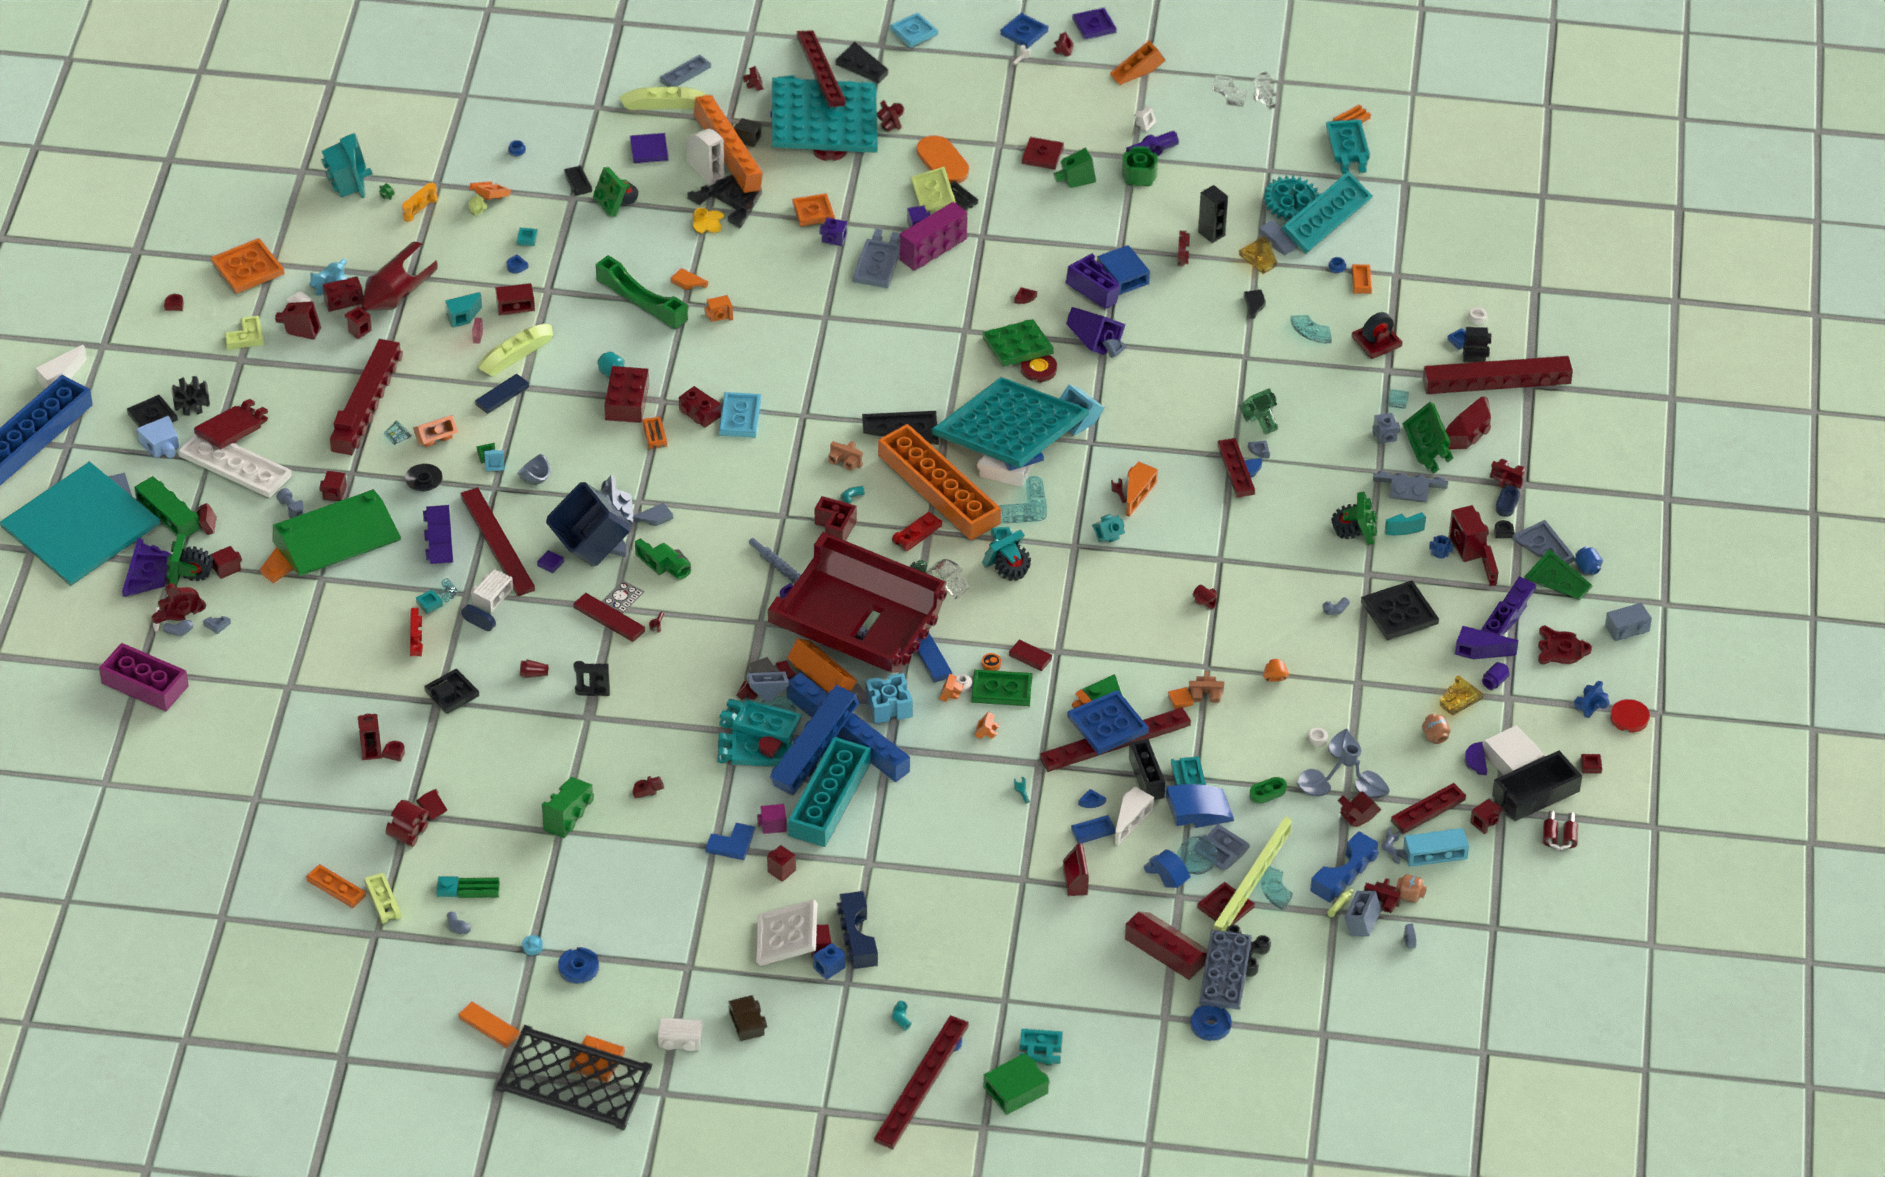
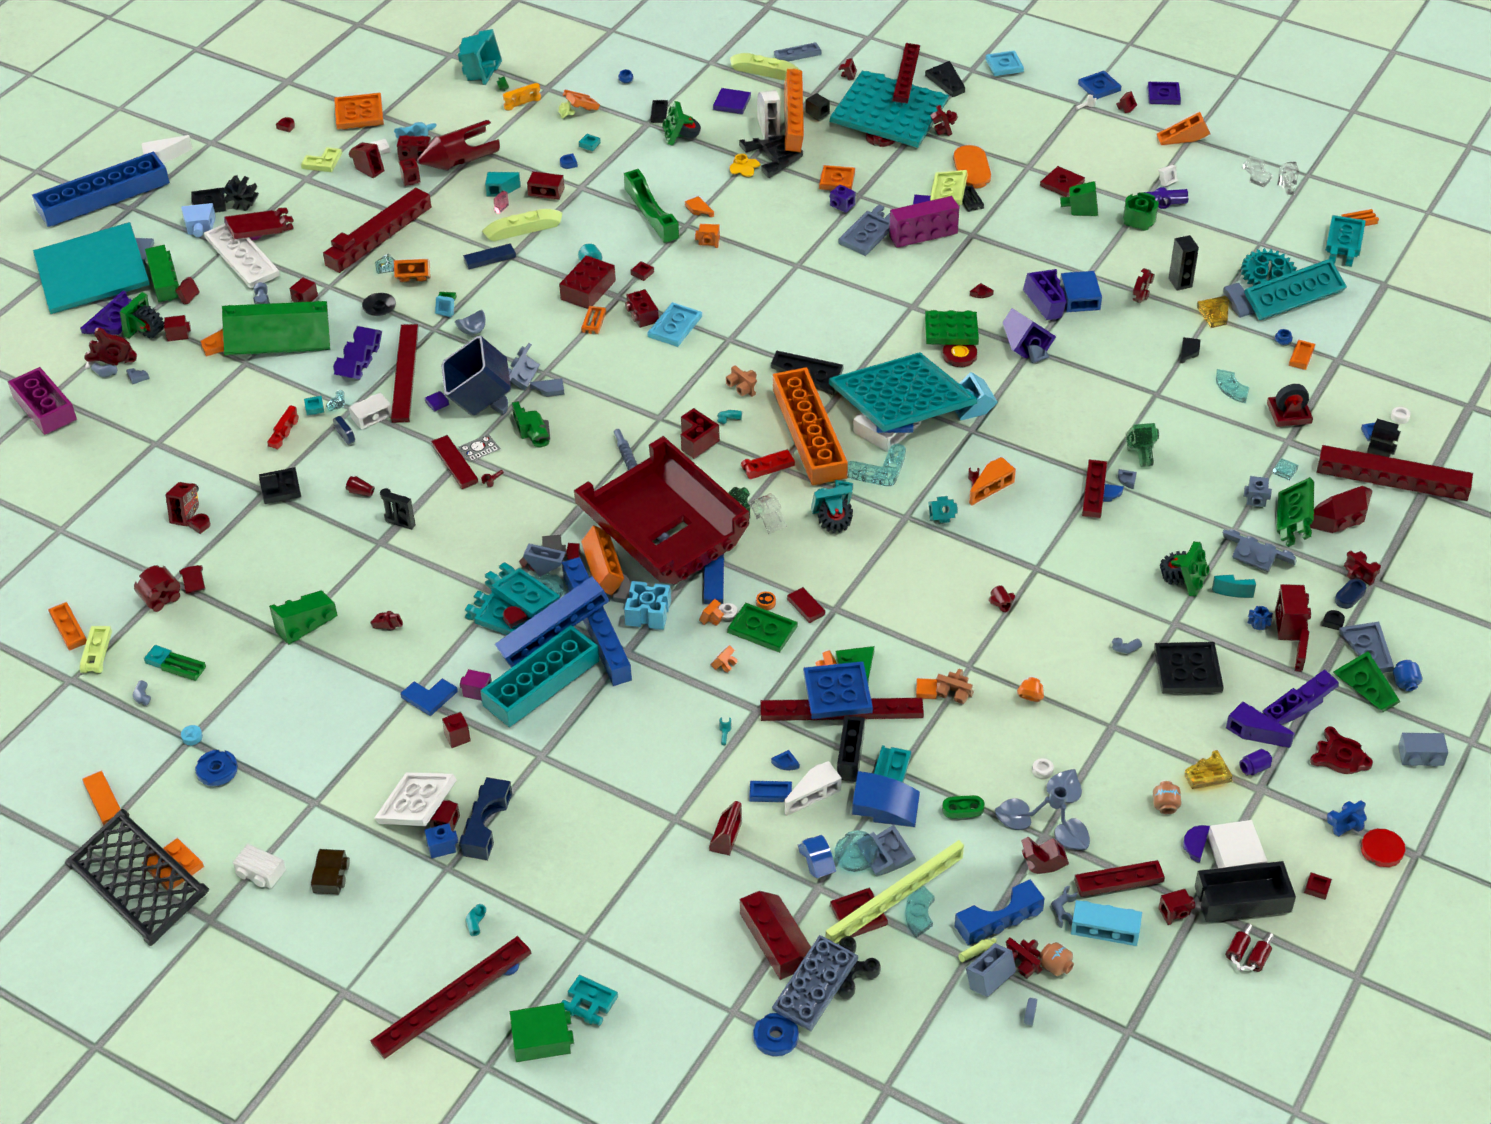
camera: 25 degrees right, 0 degrees up
none -> dark red tile [631,261,654,281]

